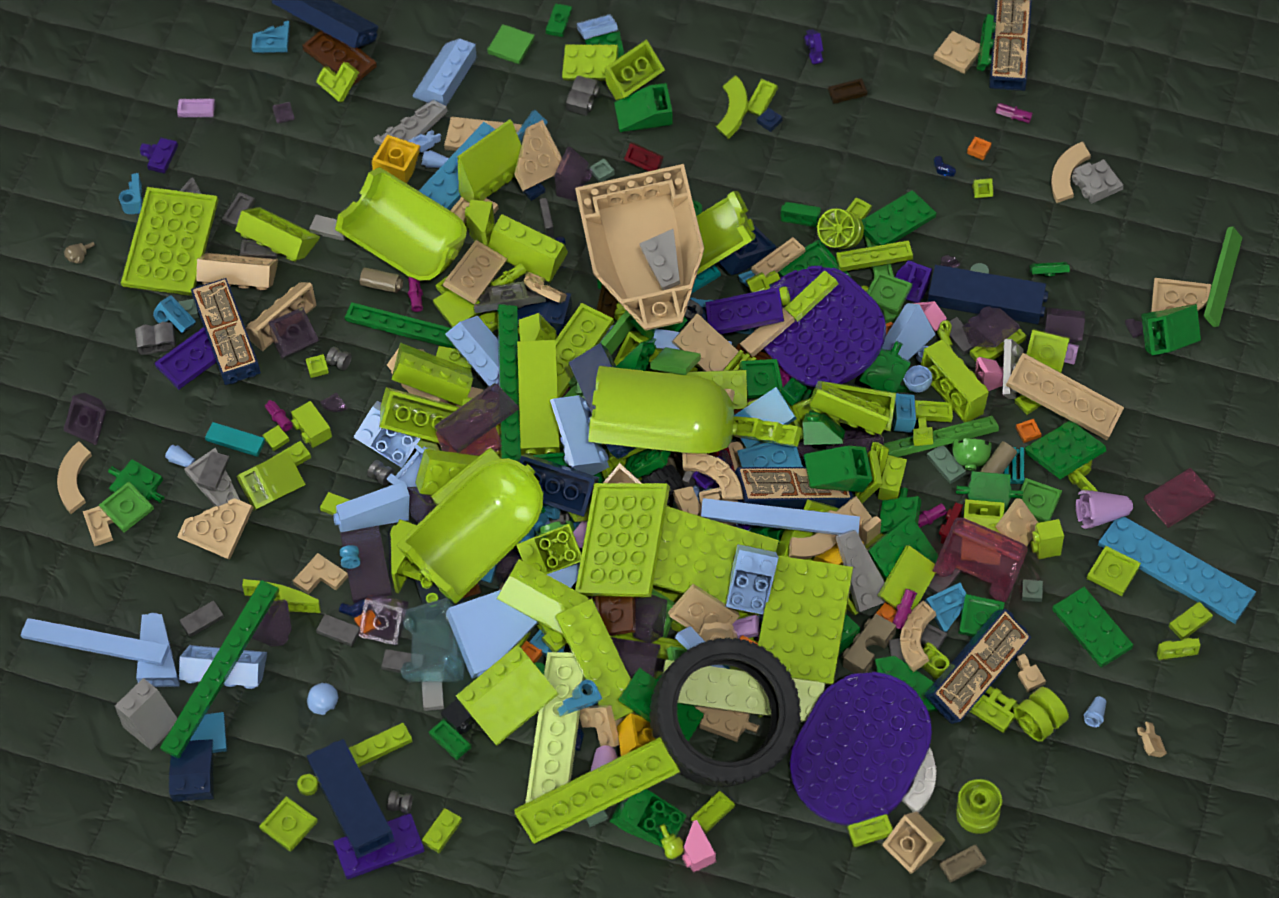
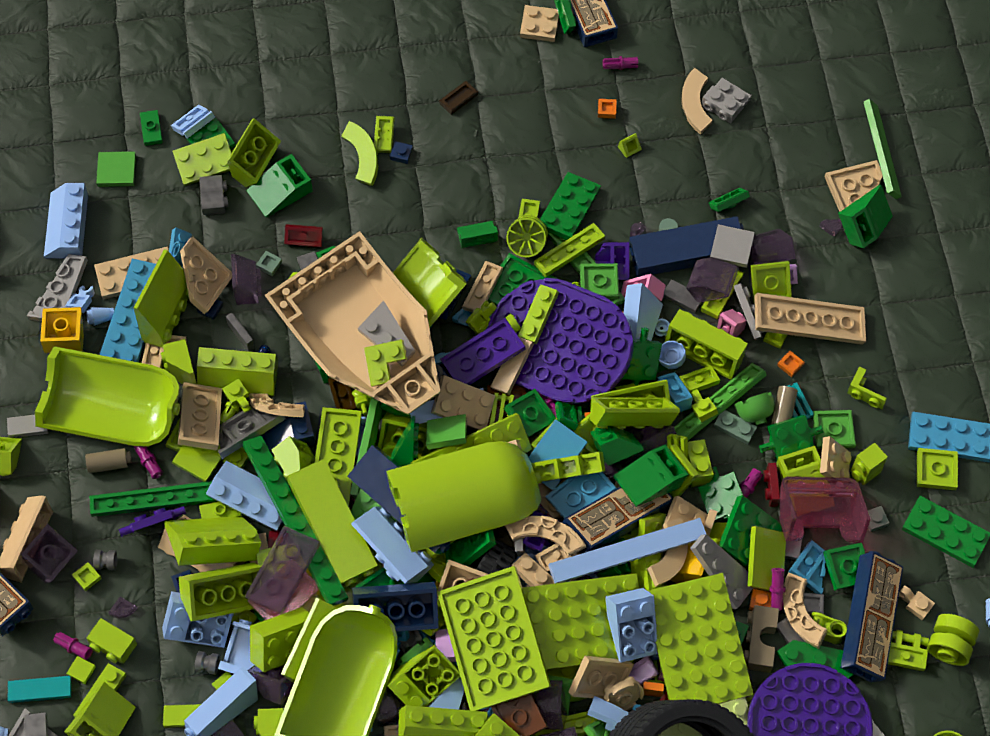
camera: 30 degrees left, 5 degrees up
dark purple hinge [804,29,824,64] -> none
clear blue arm [934,156,956,177] -> none
lime arm [938,320,953,347] -> none
green plate [1025,421,1106,479] -> none
lavender cone [1076,490,1133,529] -> none
clear pink plate [1144,468,1215,528] -> none
none -> dark purple plate [119,506,186,537]
none -> lime plate [222,379,251,413]
none -> lime plate [364,339,407,387]
none -> light grey tile [710,224,755,268]

